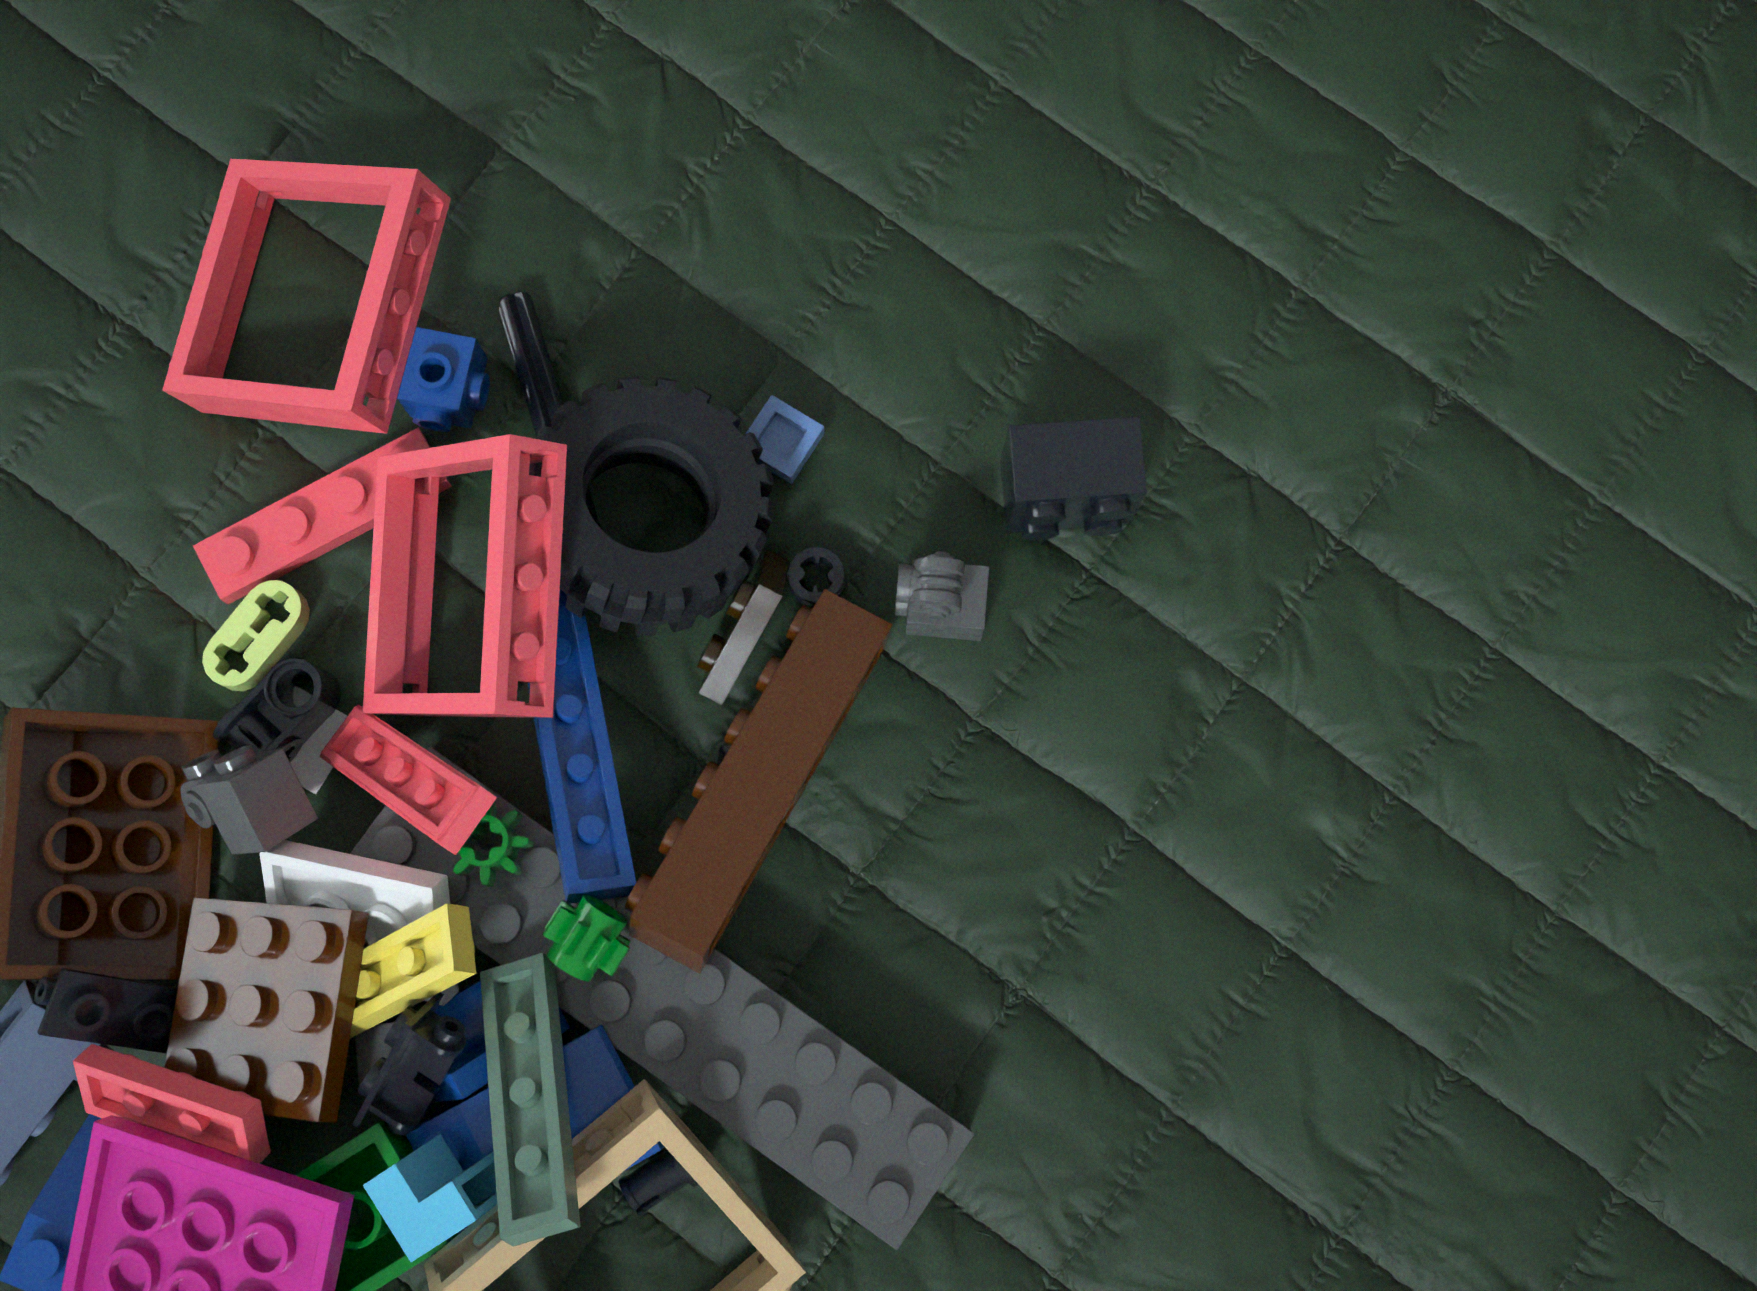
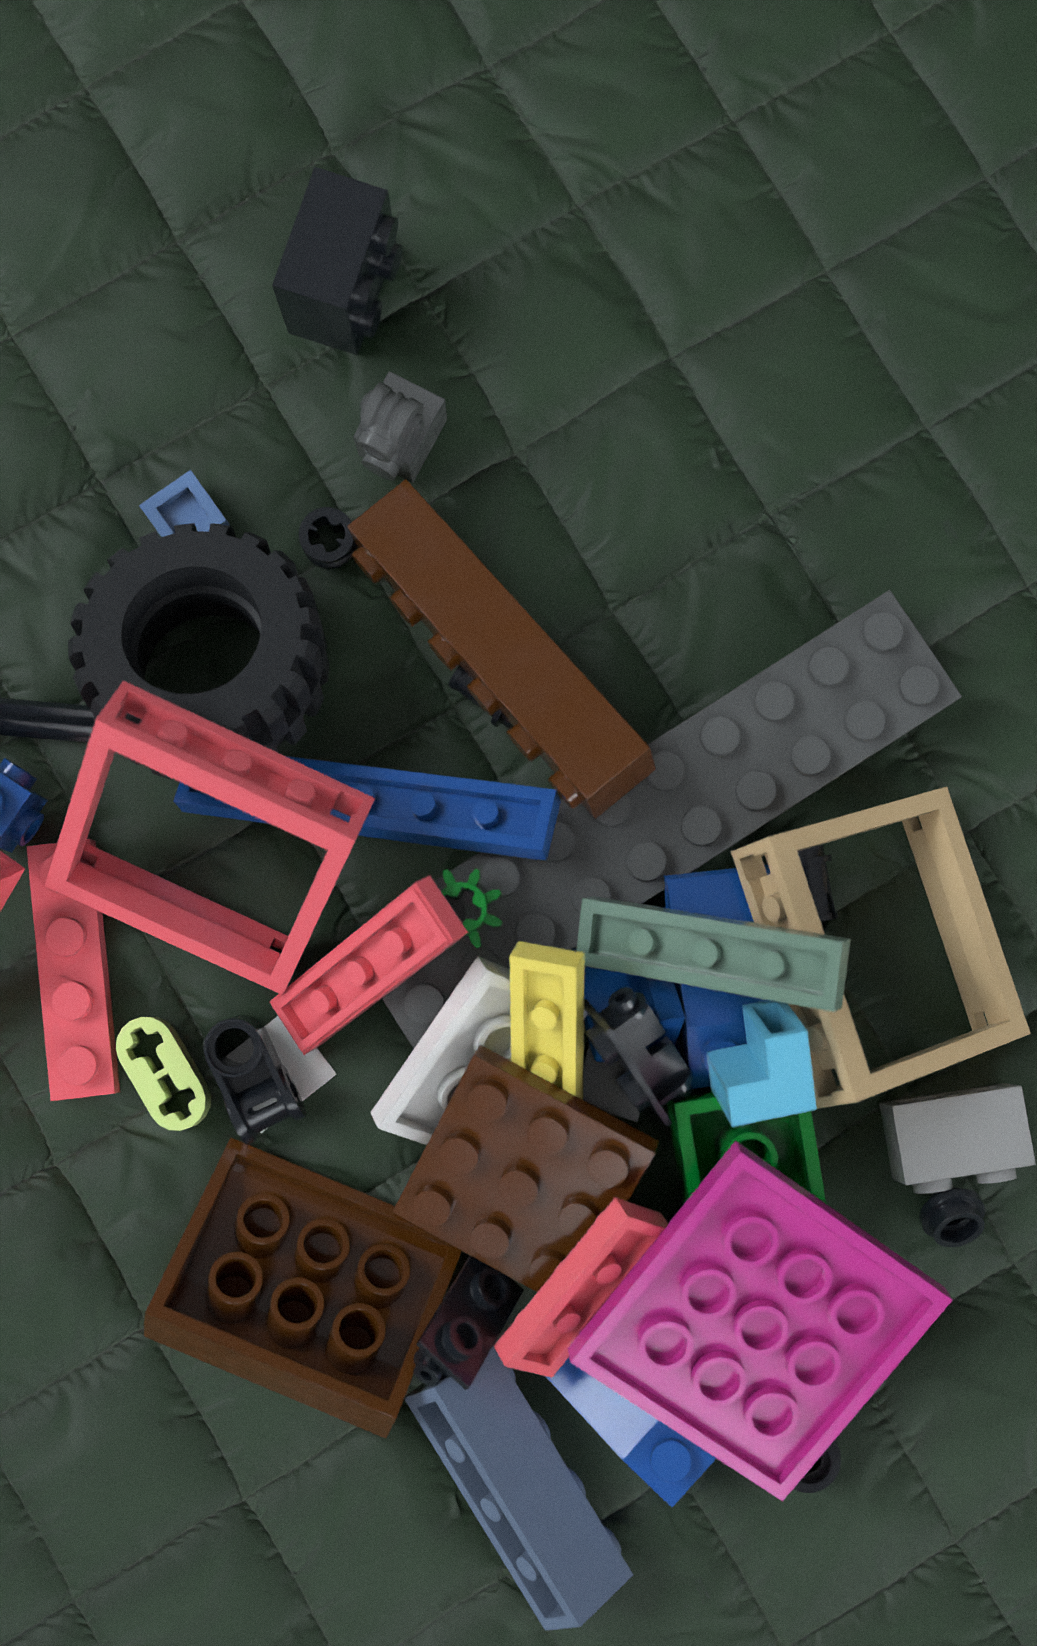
camera: 65 degrees left, 5 degrees up
dark grey brick [180,745,318,854] -> none
green gear [543,894,631,982] -> none
wing [696,550,789,705] -> none

